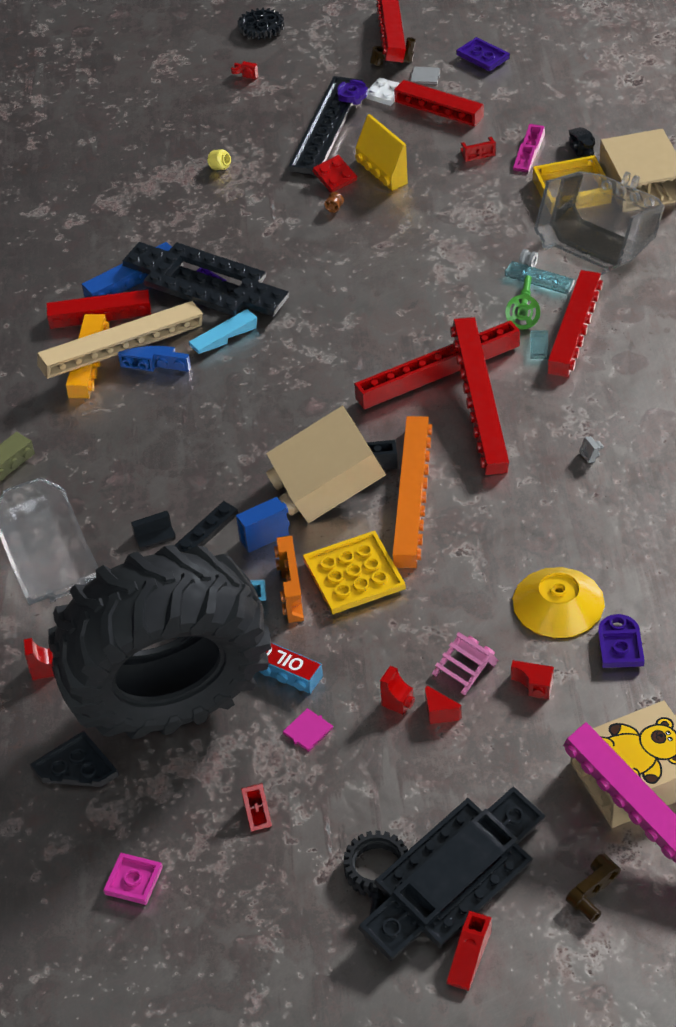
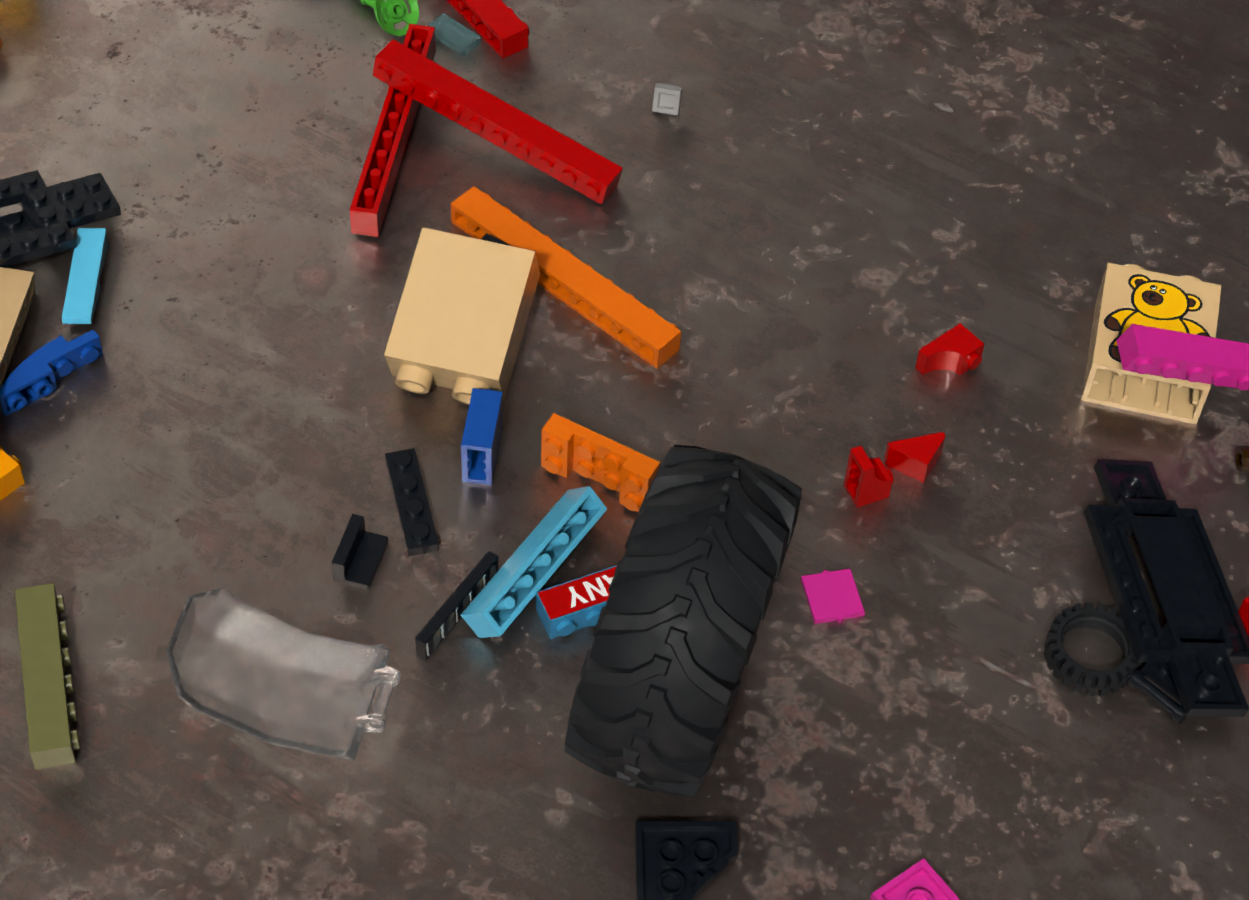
camera: 60 degrees left, 5 degrees up
red arch [24,638,54,680] -> none
red slope [241,783,272,831] -> none
yellow plate [303,530,406,615] -> none
bright pink plate [432,632,499,696] -> none
yellow dish [512,567,605,638] -> none
dark purple plate [598,614,645,668] -> none

